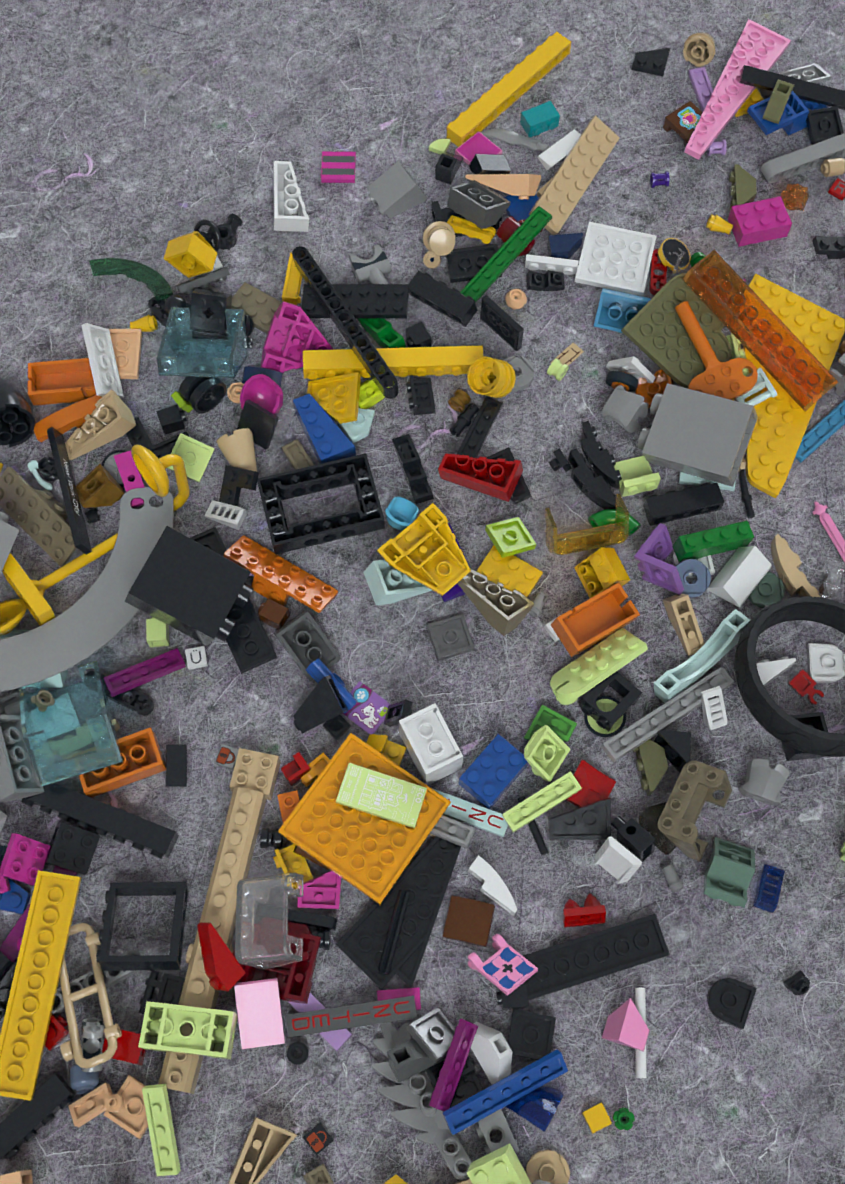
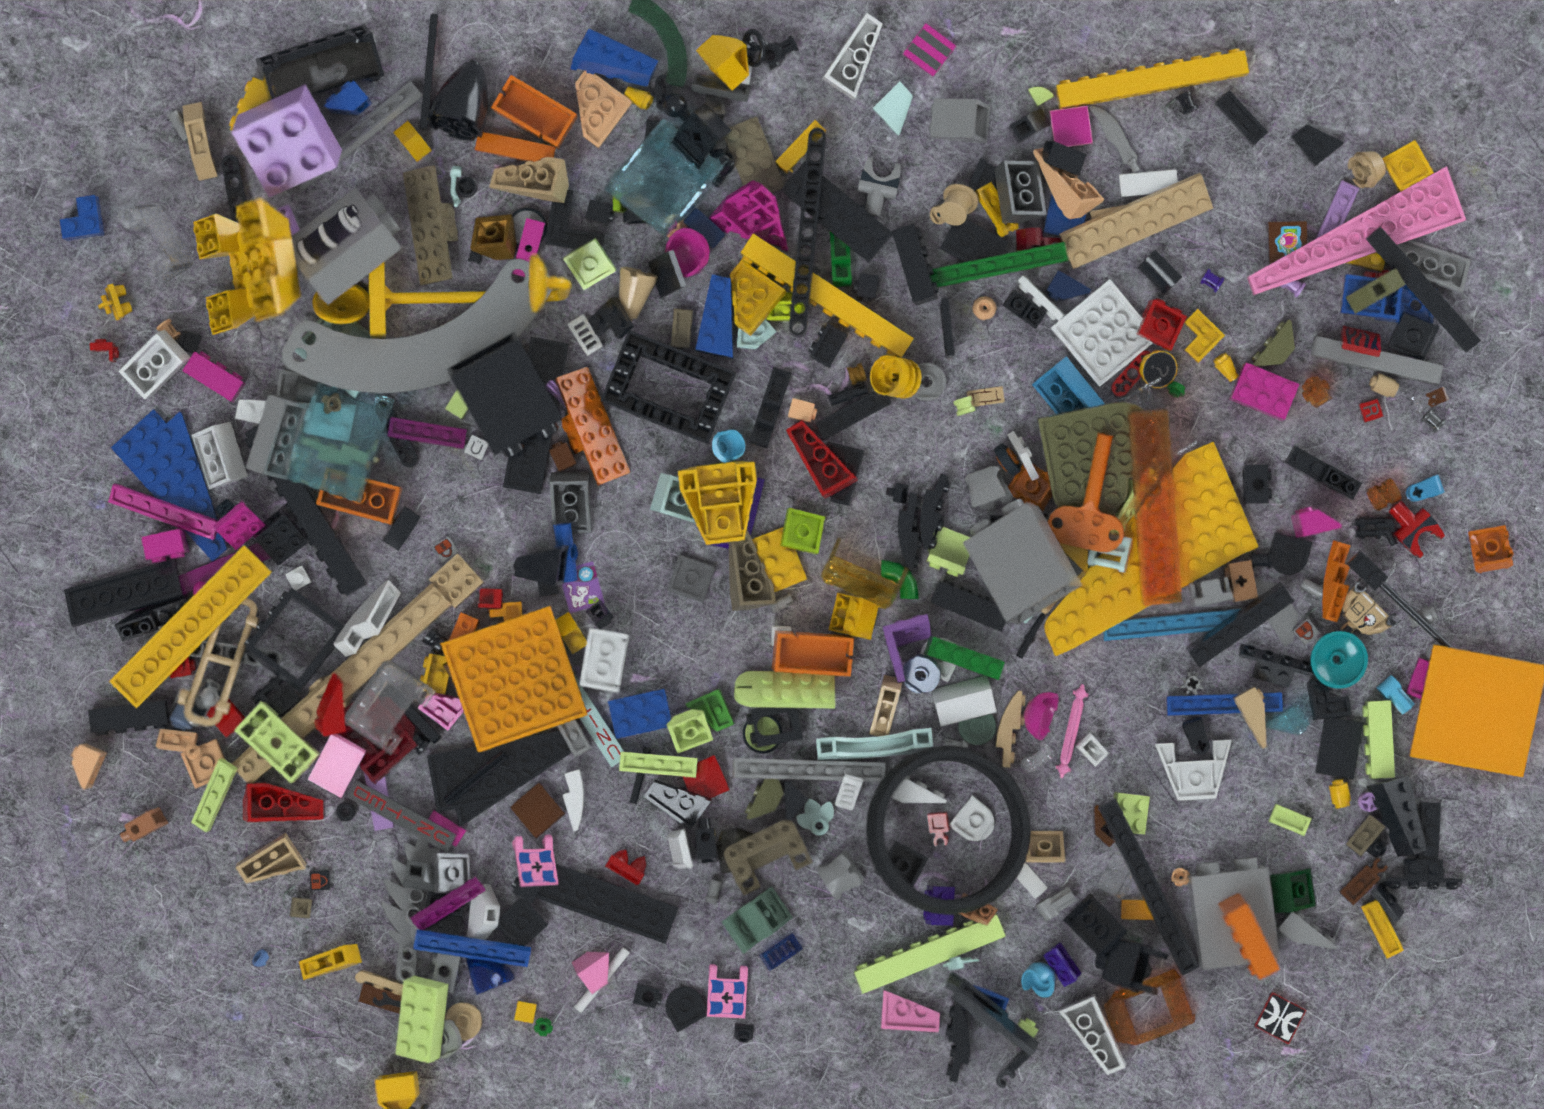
camera: 35 degrees right, 20 degrees up
black tile [47,427,92,555] -> none
white tile [81,323,124,399] -> none
yellowish green tile [336,763,427,828] -> none
teal brick [520,101,560,138] -> none
none -> red wedge [243,783,323,822]
none -> white plate [285,565,312,591]
none -> white slope [333,580,401,657]
none -> blue wedge [570,29,658,87]
none -> black brick [633,983,663,1009]
none -> bright pink flag [707,964,748,1018]
none -> light nougat brick [788,398,818,423]
none -> light aqua plate [796,799,834,835]
none -> light aqua slope [873,82,913,136]
none -> dark pink cylinder [1024,692,1059,740]
none -> red plate [1136,298,1187,351]
none -> black brick [1137,250,1182,295]
none -> black bush [1175,90,1199,115]
none -> yellow plate [1184,309,1225,363]
none -> black plate [1215,90,1268,146]
none -> black brick [1242,465,1272,504]
none -> red tile [1341,325,1381,357]
none -> yellow plate [1382,140,1434,192]

